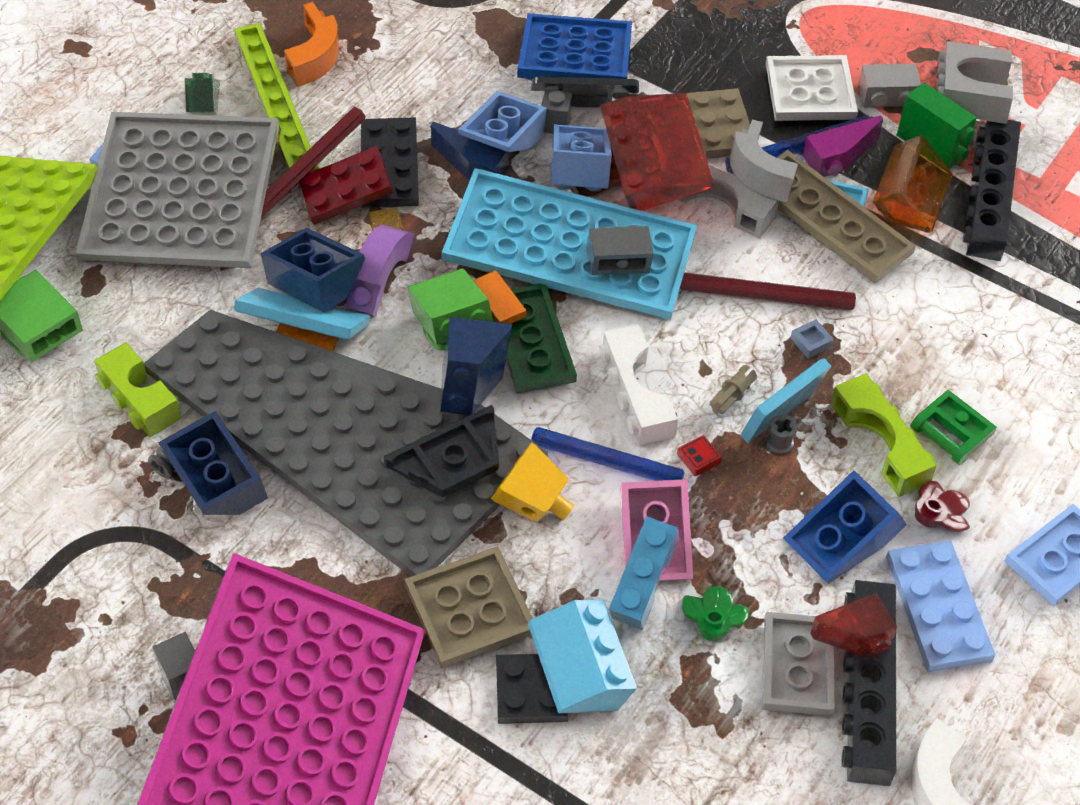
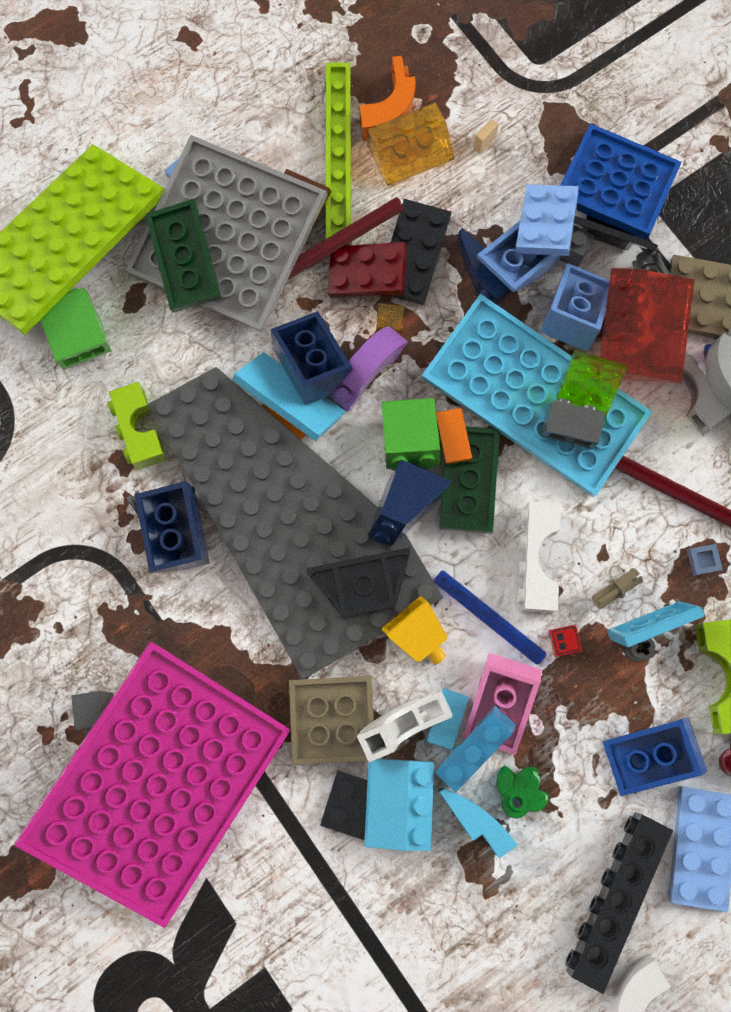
camera: 20 degrees right, 25 degrees up
clear green slope [184,73,220,113] -> none
light grey plate [762,612,835,716] -> none
clear red slope [810,593,897,656] -> none
none -> dark green plate [145,198,222,313]
none -> white arch [357,690,453,762]
none -> clear yellow slope [367,102,455,186]
none -> medium azure tile [426,688,469,750]
none -> medium azure slope [438,787,518,859]
none -> tan tile [474,119,499,154]
none -> light blue plate [516,184,579,256]
none -> clear neon green plate [556,350,627,415]

